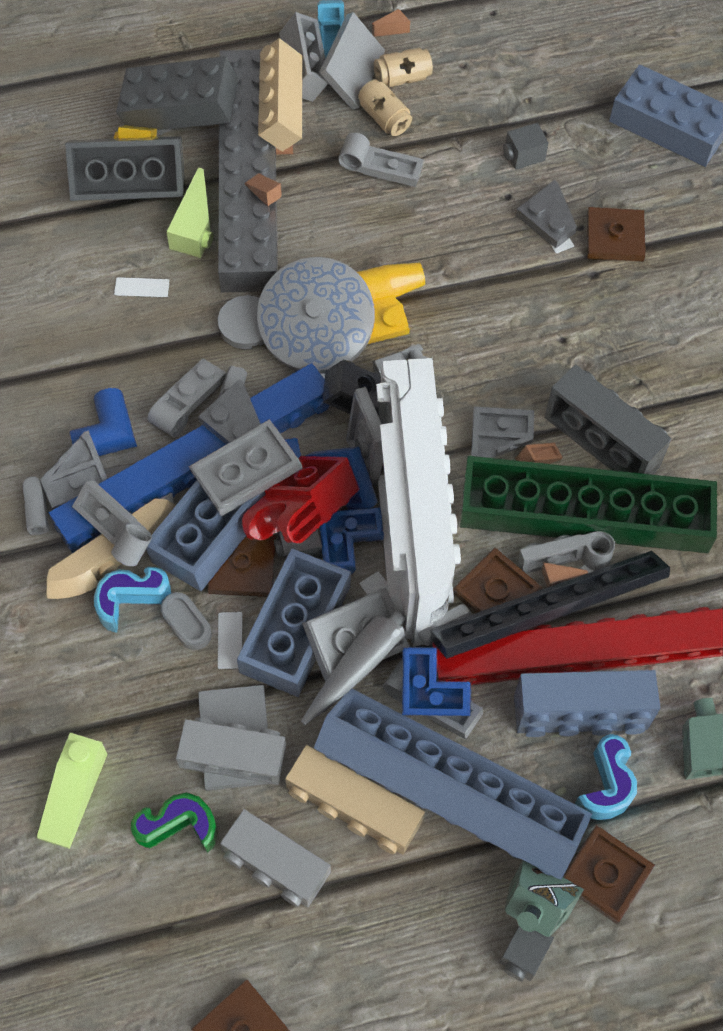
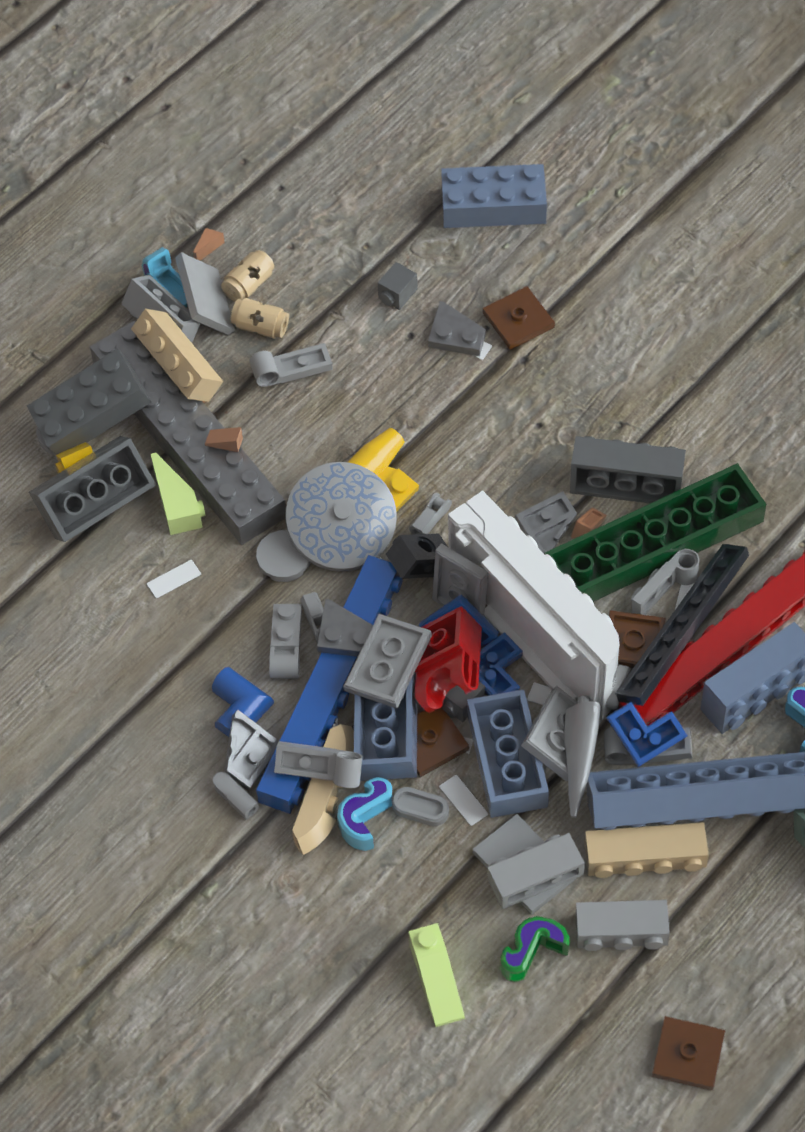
camera: 30 degrees left, 5 degrees down
nougat piece [542,562,588,588] -> none

